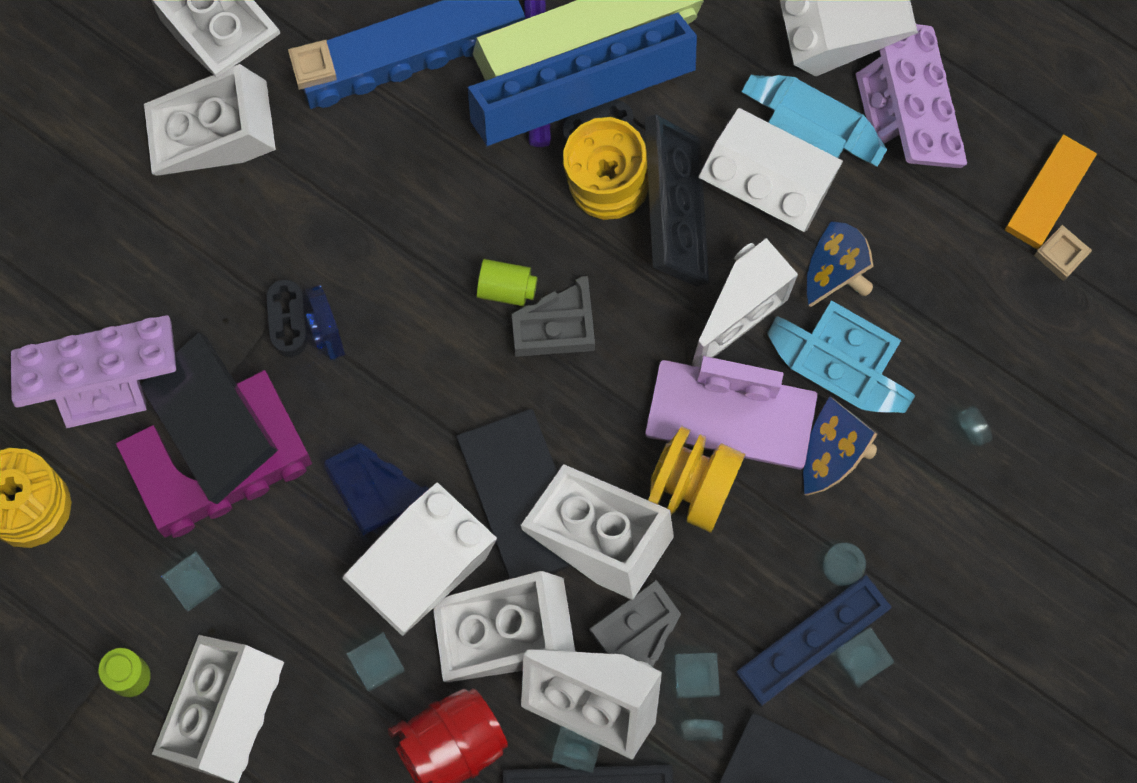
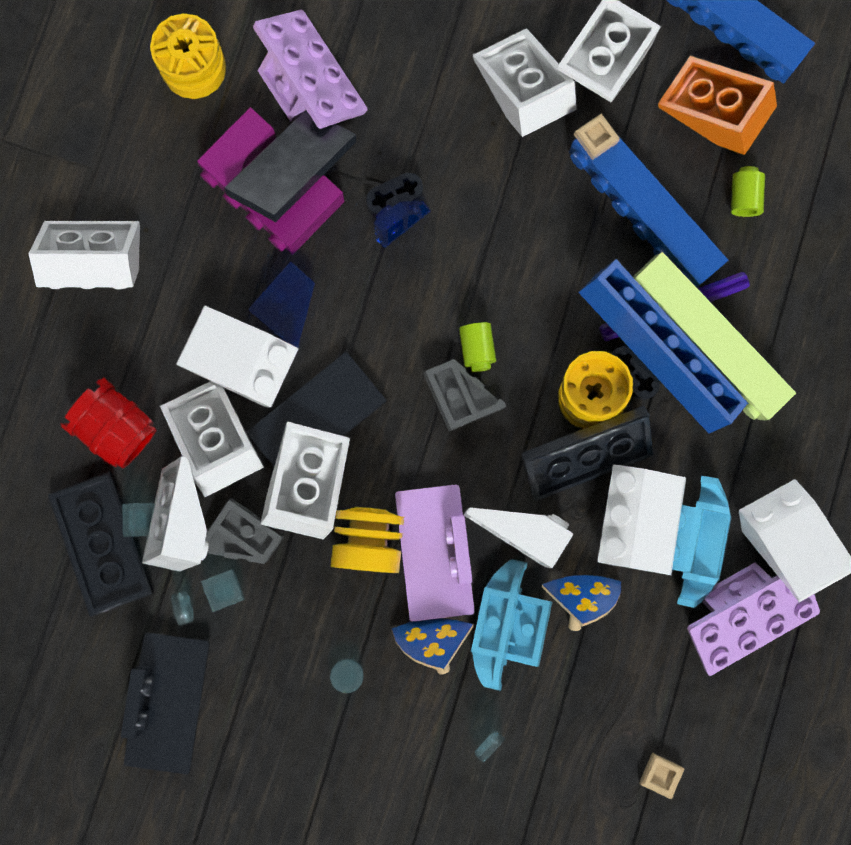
camera: 70 degrees right, 10 degrees up
lime brick [99,648,151,697] -> none
clear light blue plate [162,552,222,611] -> none
clear light blue plate [347,633,405,692] -> none
dark blue tile [735,575,892,707] -> none
clear light blue plate [834,627,894,687] -> none
light orange tile [1005,134,1097,250] -> none

